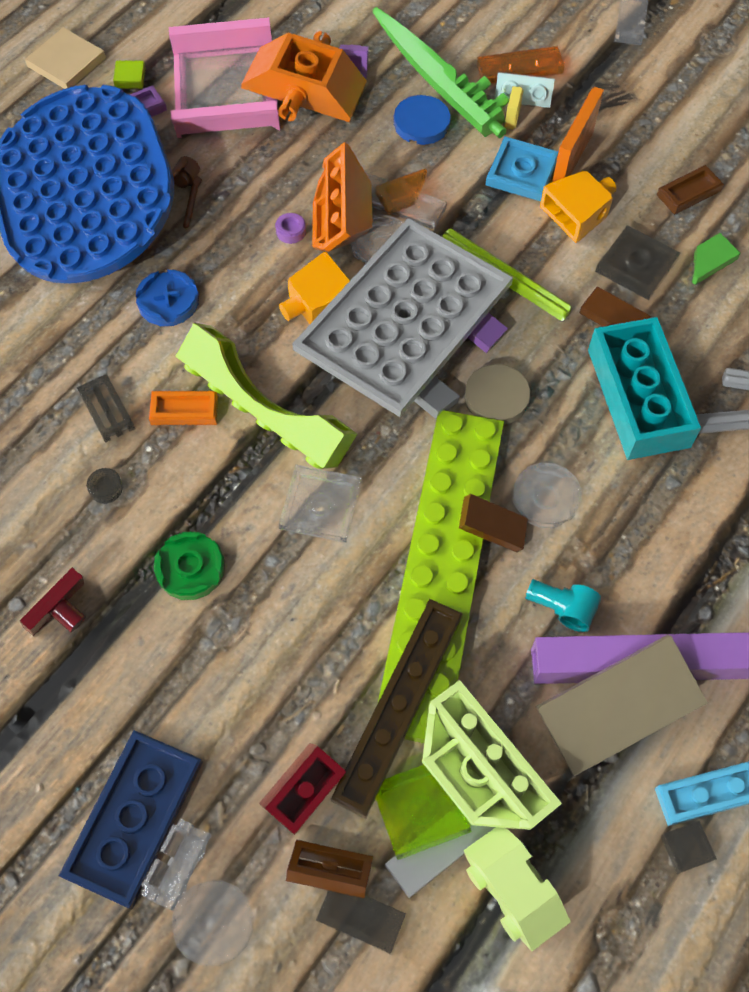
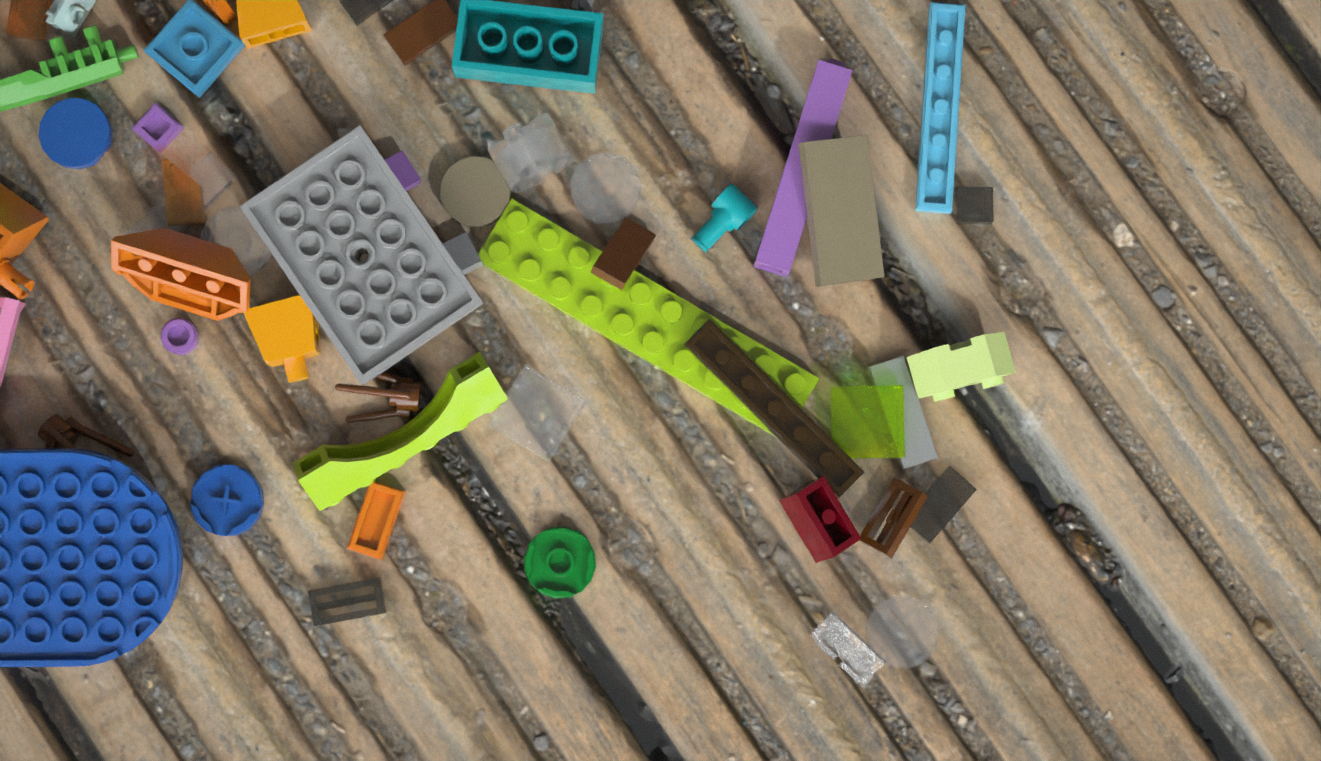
camera: 75 degrees left, 20 degrees up
dark red tile [20,567,86,636] -> none
dark blue tile [58,730,203,910] -> none
clear smoke tile [86,468,123,504] -> none
yellowish green wedge [422,680,562,830] -> none
lime axle [442,229,572,321] -> none
light yellow tile [504,86,524,130] -> none
none -> medium lavender tile [131,102,184,154]
none -> reddish brown plant [335,372,421,423]
none -> clear brick [487,113,573,193]

